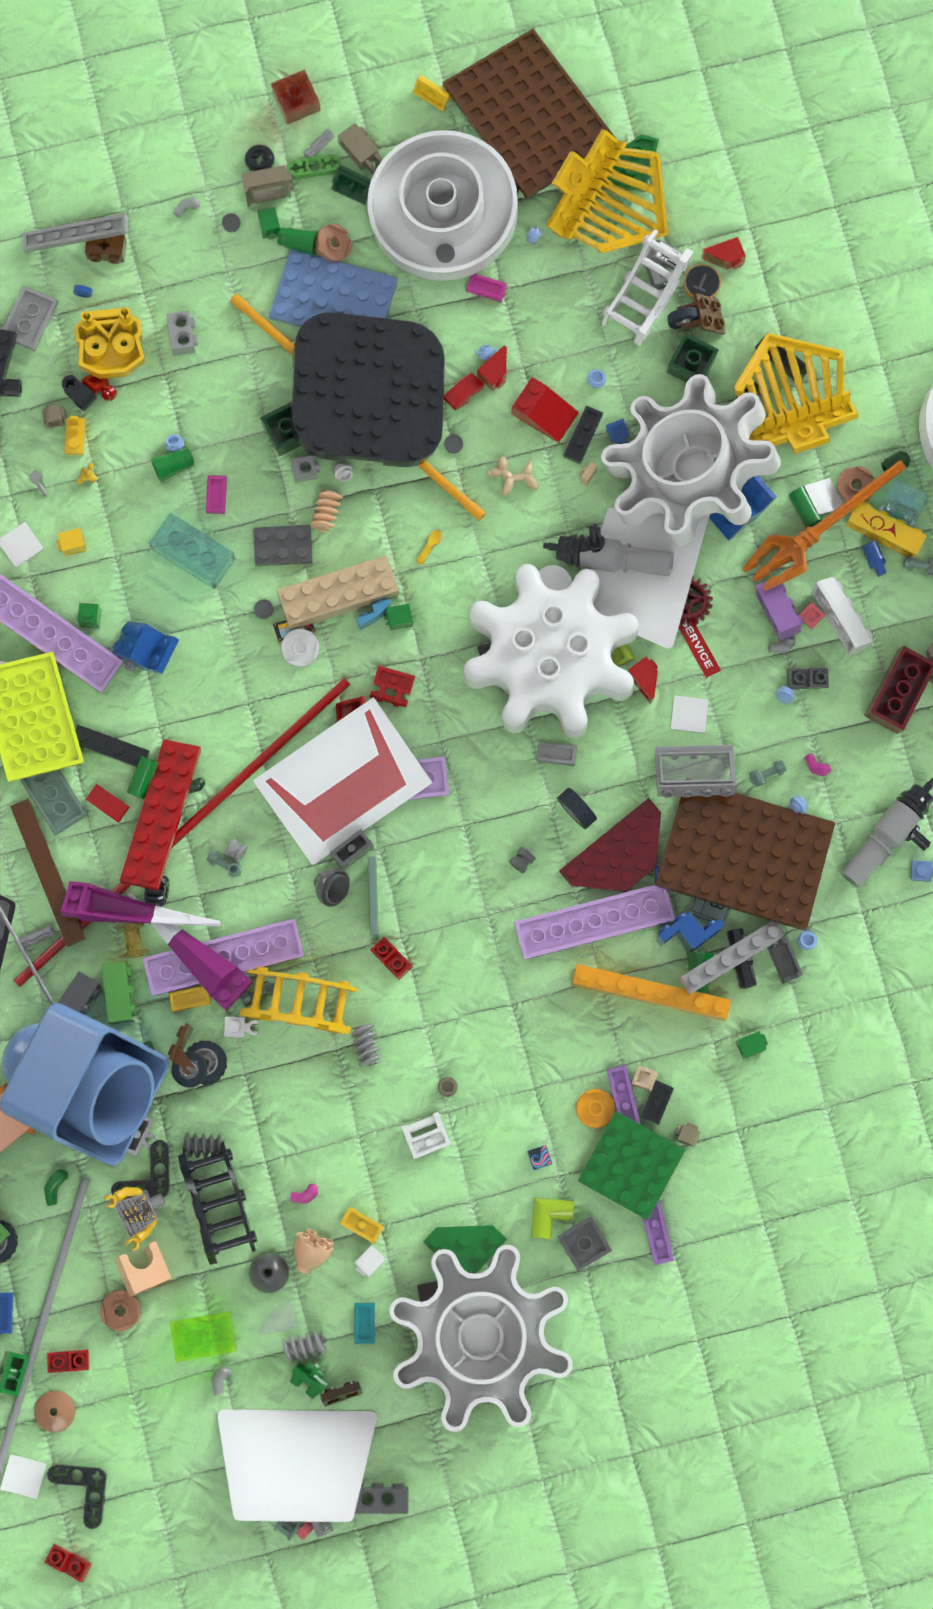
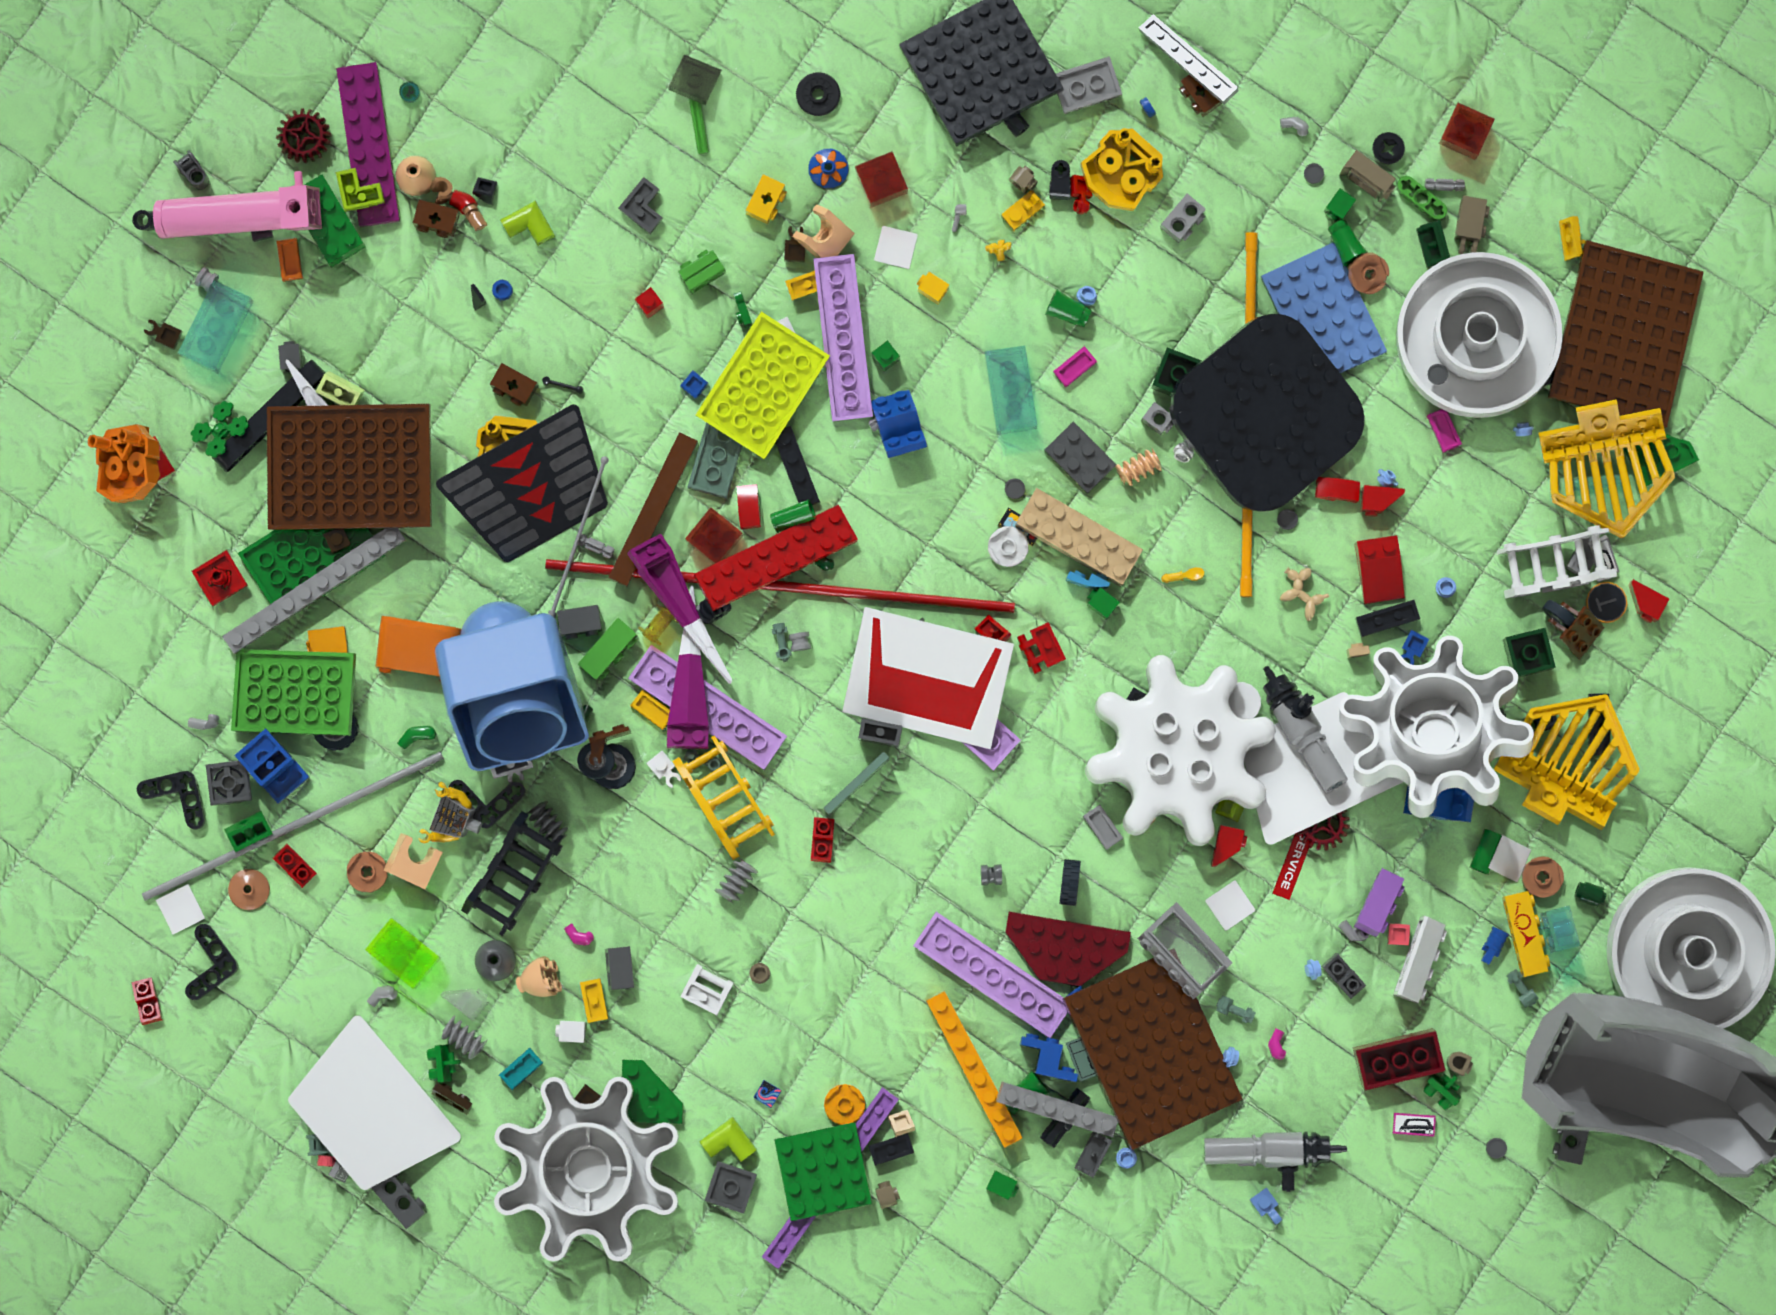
camera: 50 degrees right, 5 degrees up
dark grey piece [314,868,350,907] -> none
orange piece [742,460,906,591] -> none
none -> dark grey hinge [605,946,634,991]
none -> clear red brick [685,508,743,564]

